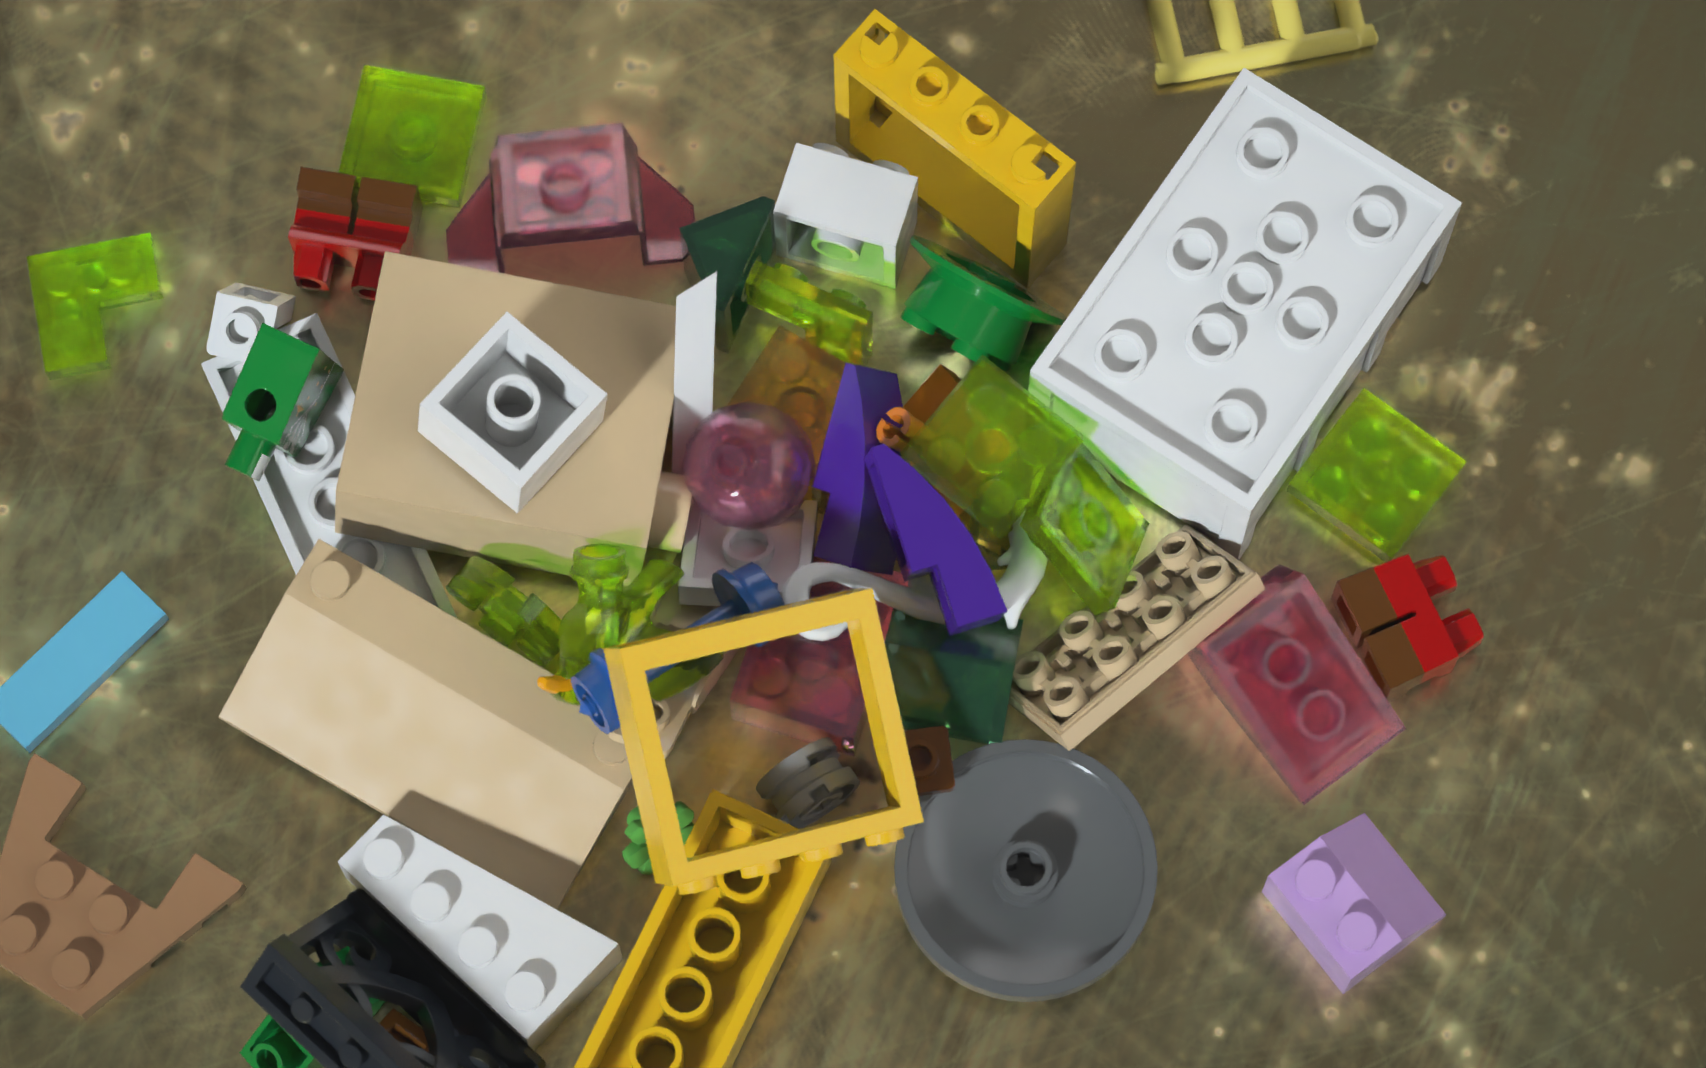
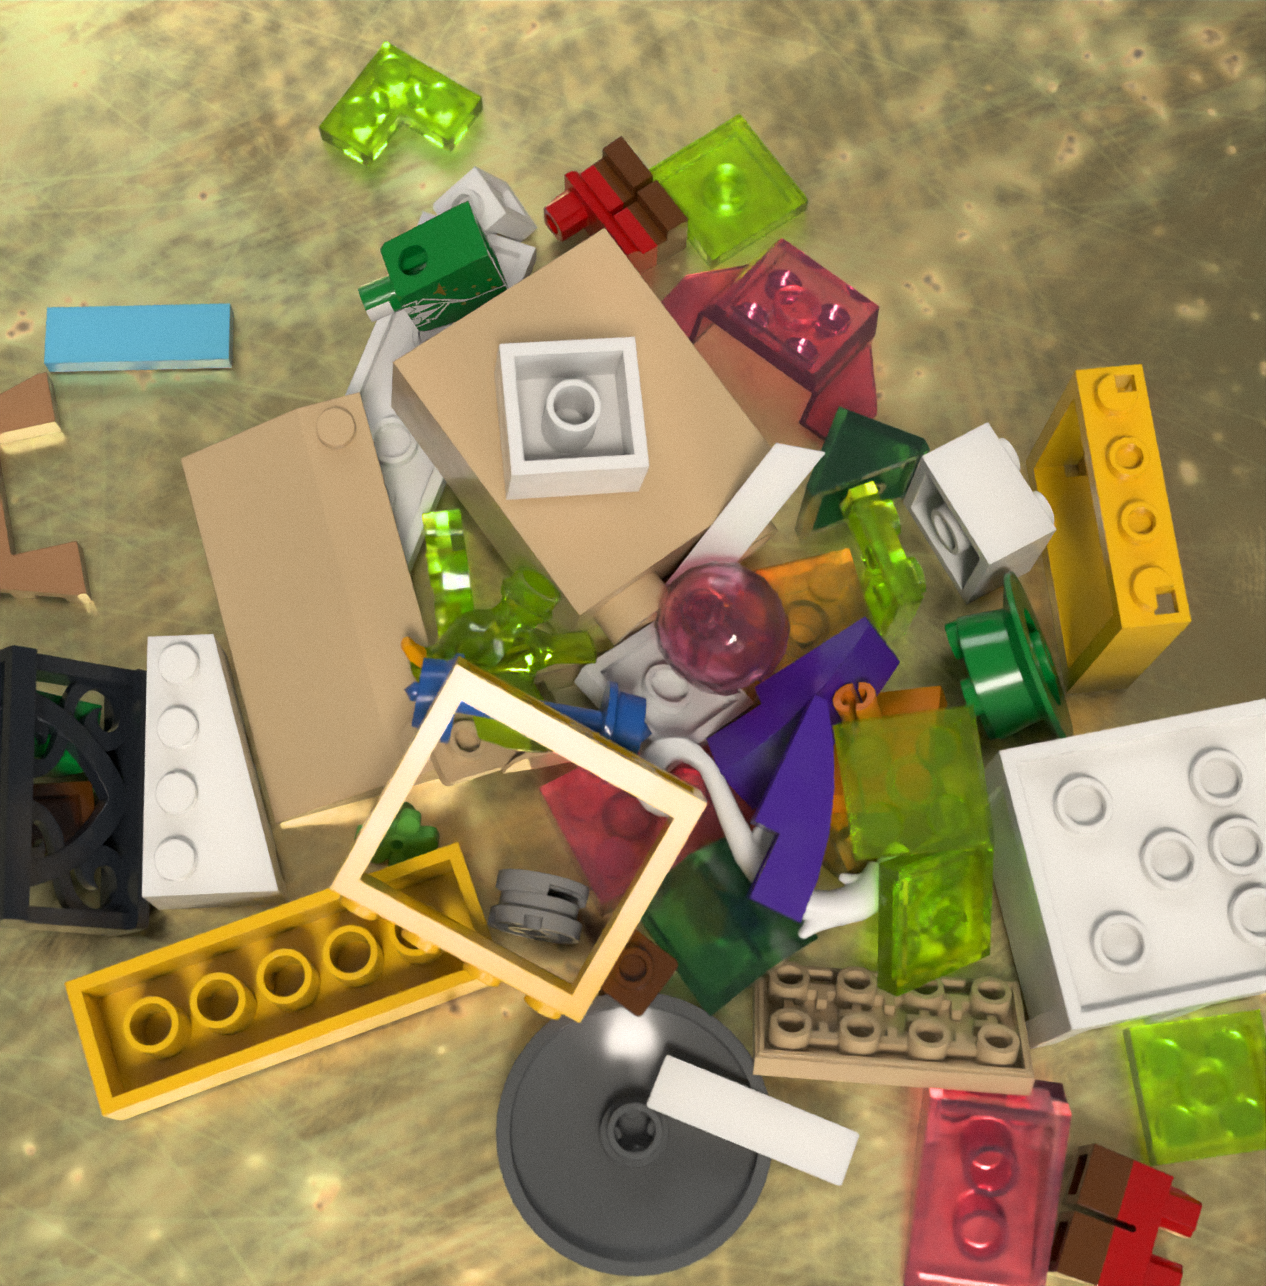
camera: 40 degrees right, 0 degrees up
none -> white sticker [647,1055,859,1186]

